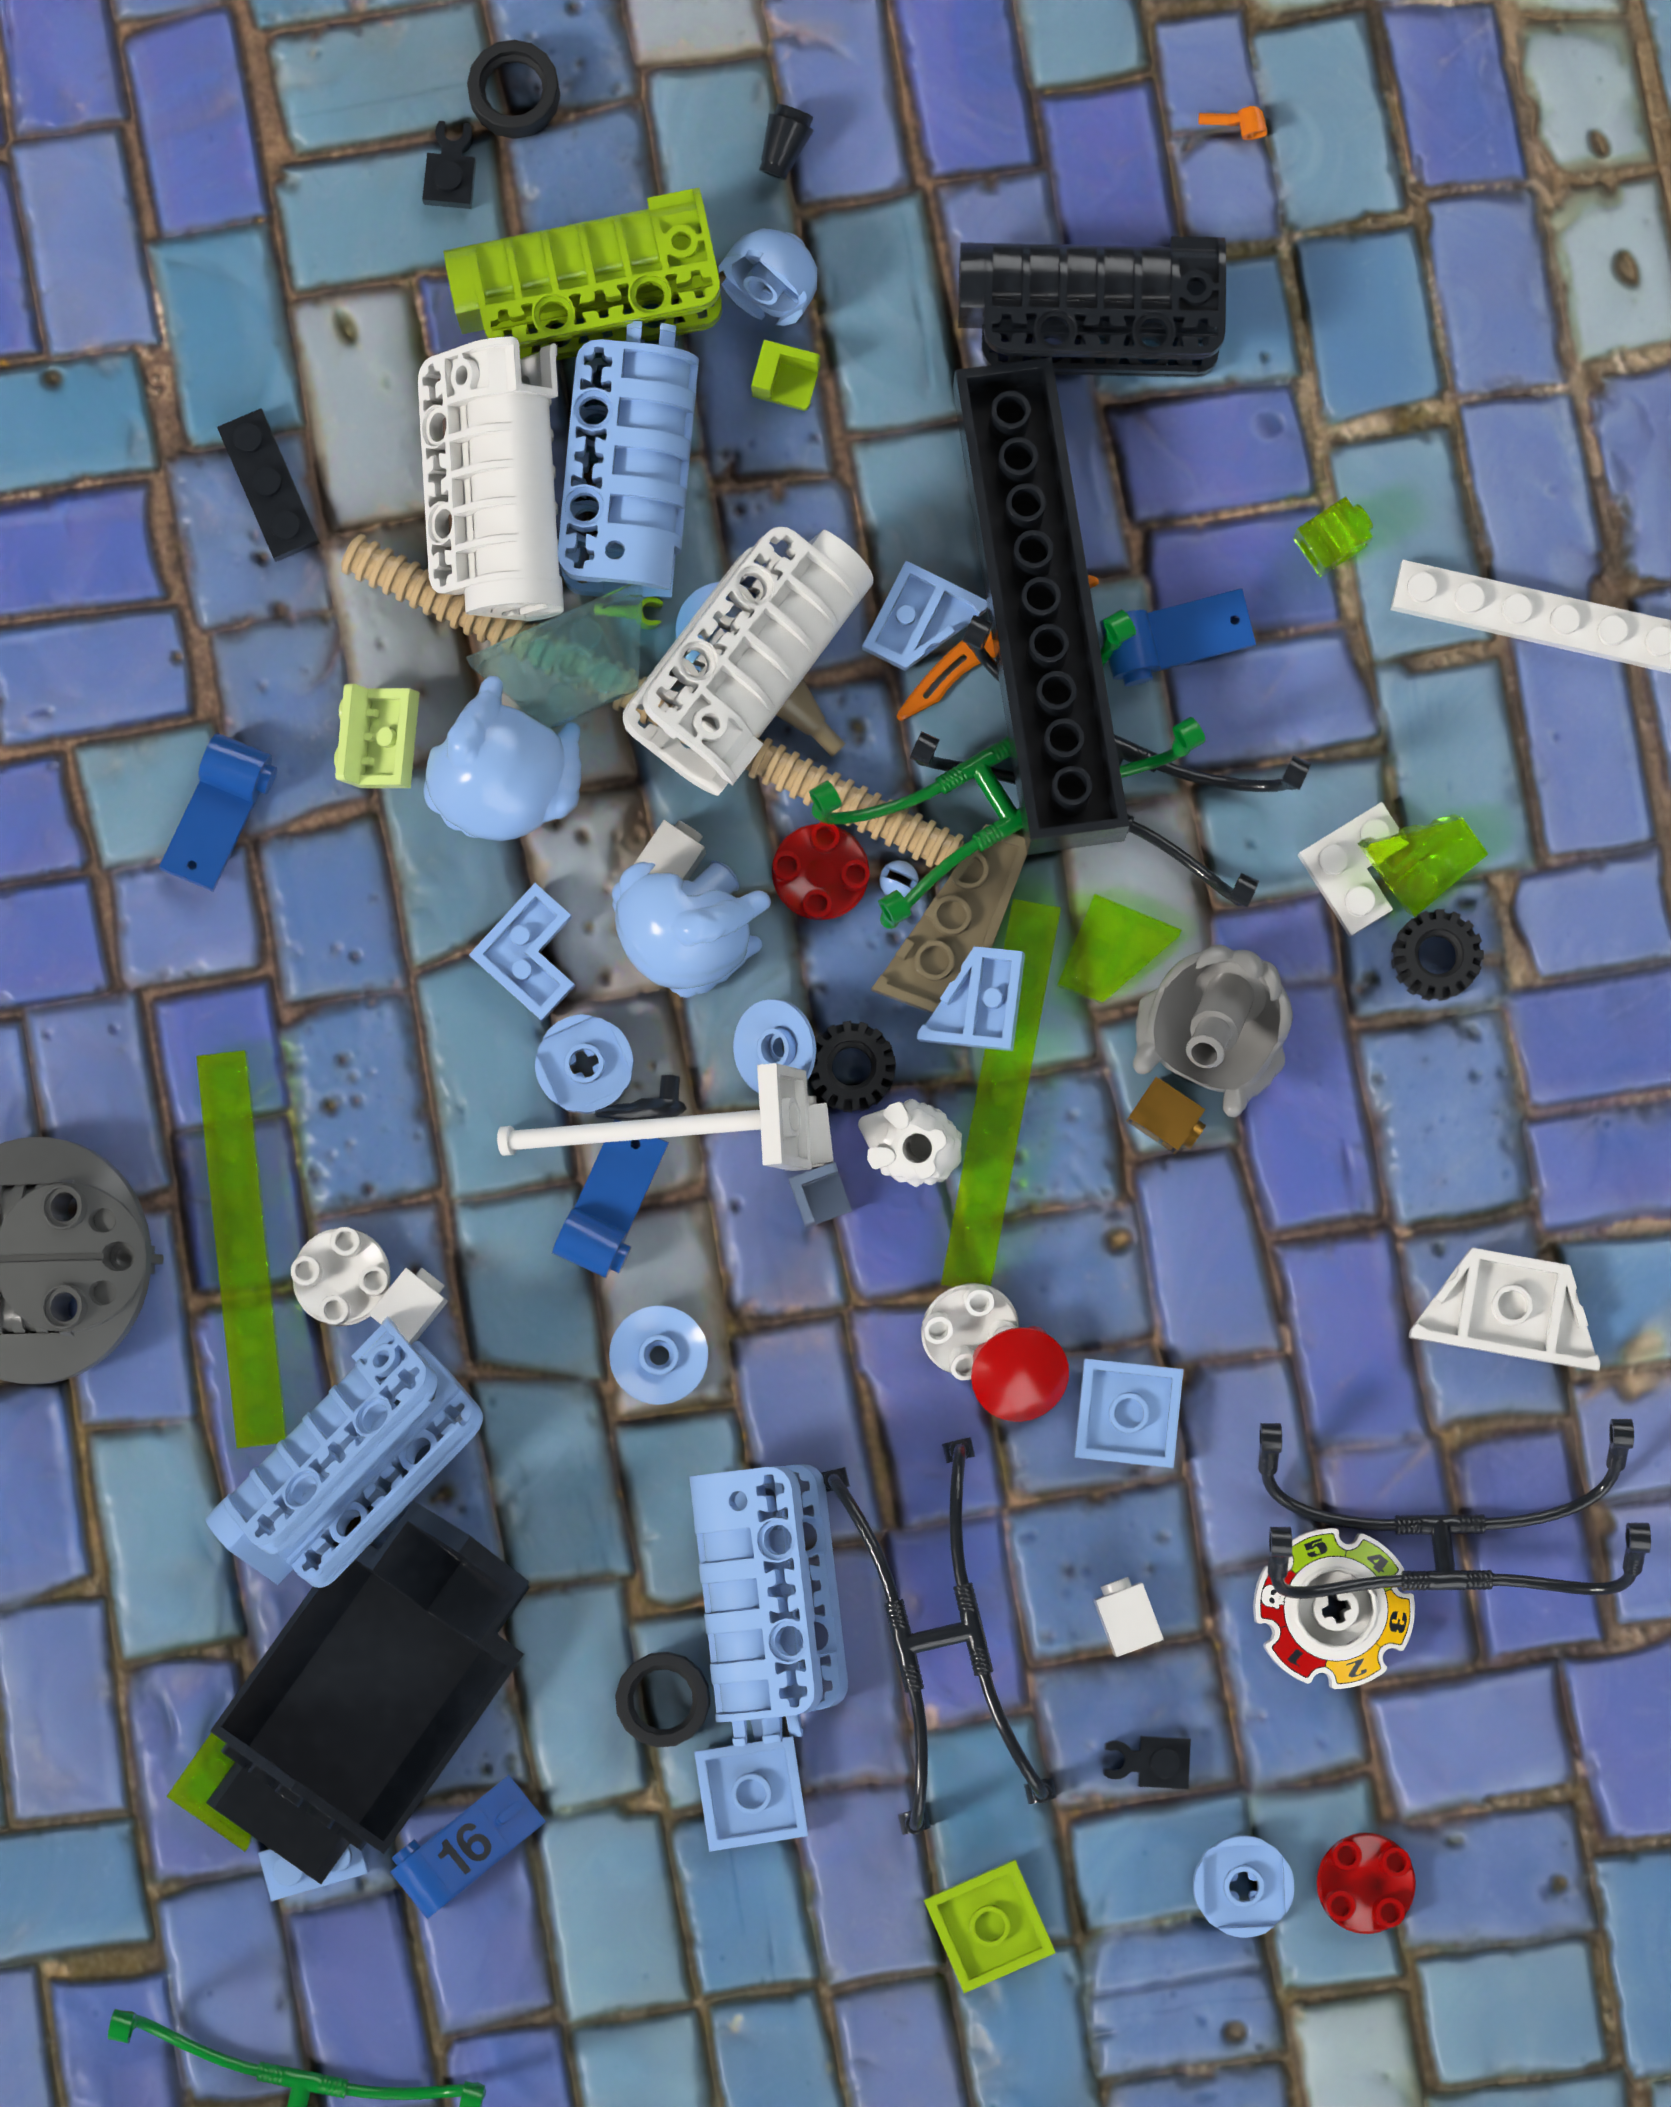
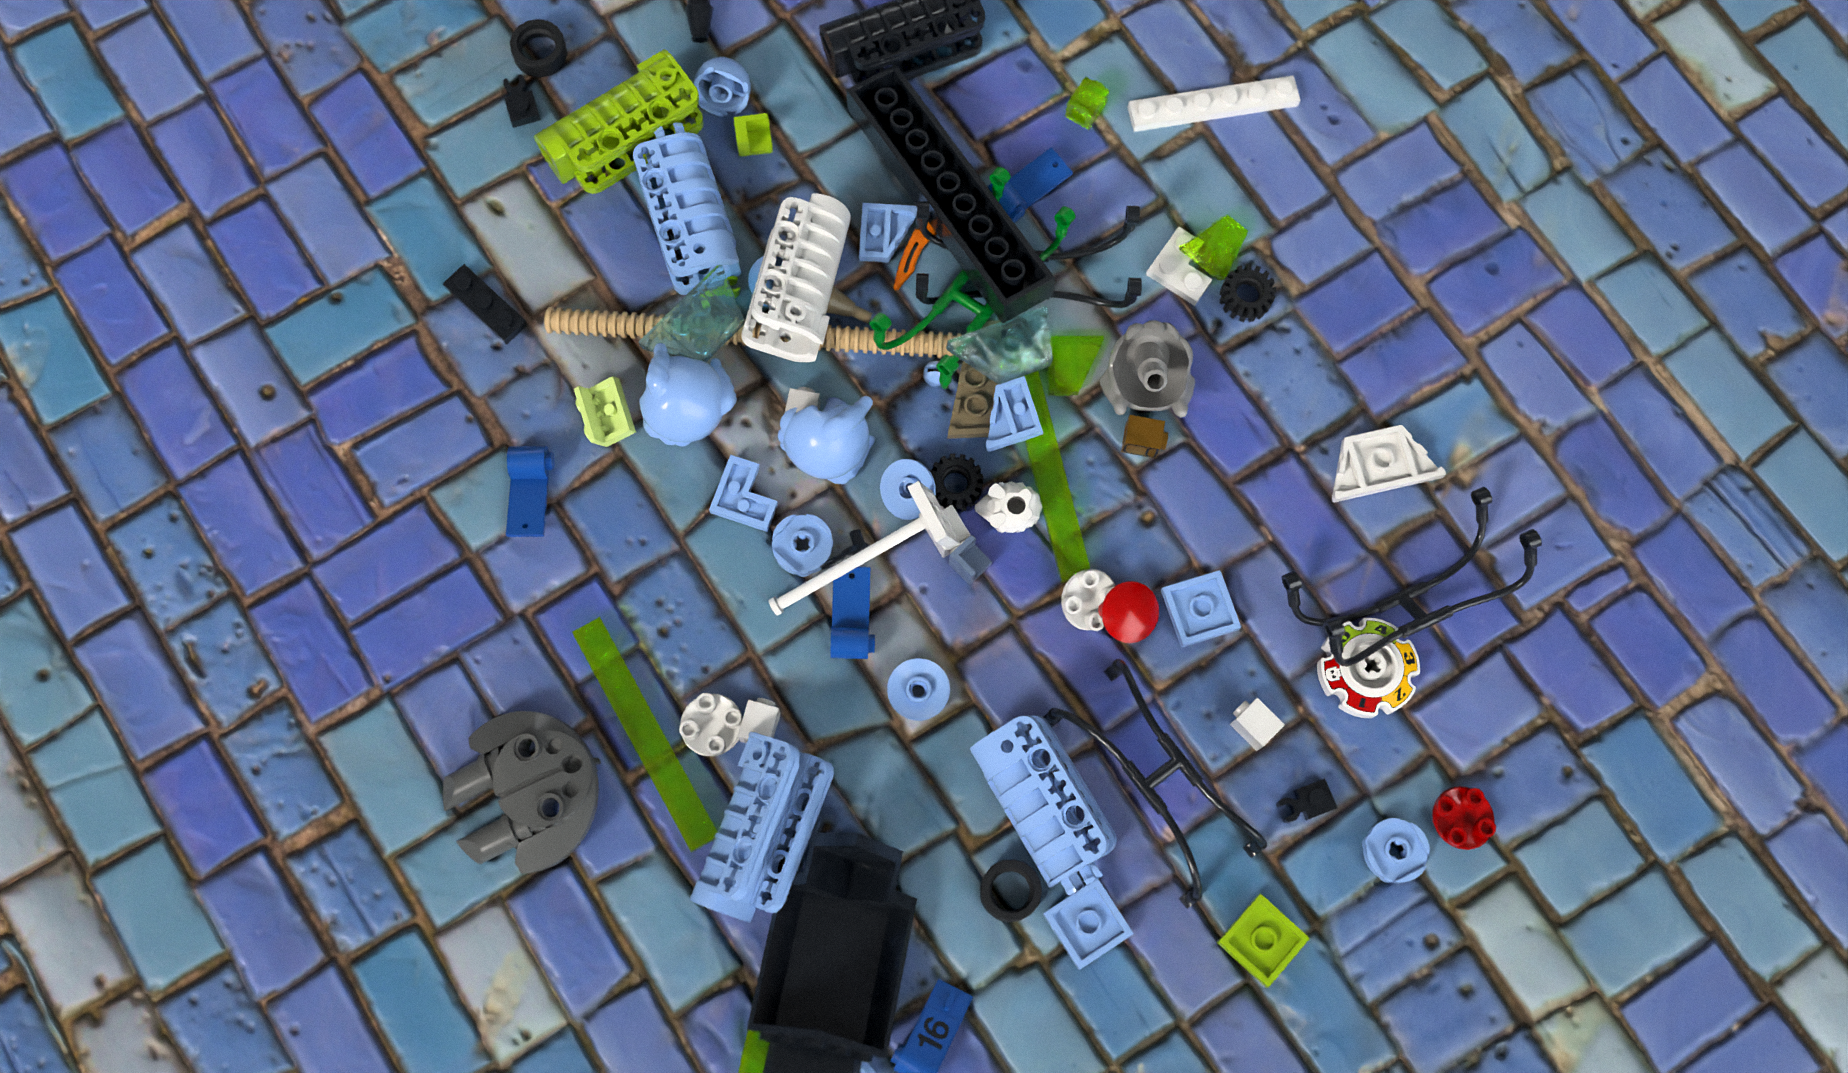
camera: 30 degrees left, 10 degrees down
white piece [418,336,564,621] -> none
red dish [772,822,870,920] -> none
none -> clear light blue wing [946,306,1053,385]

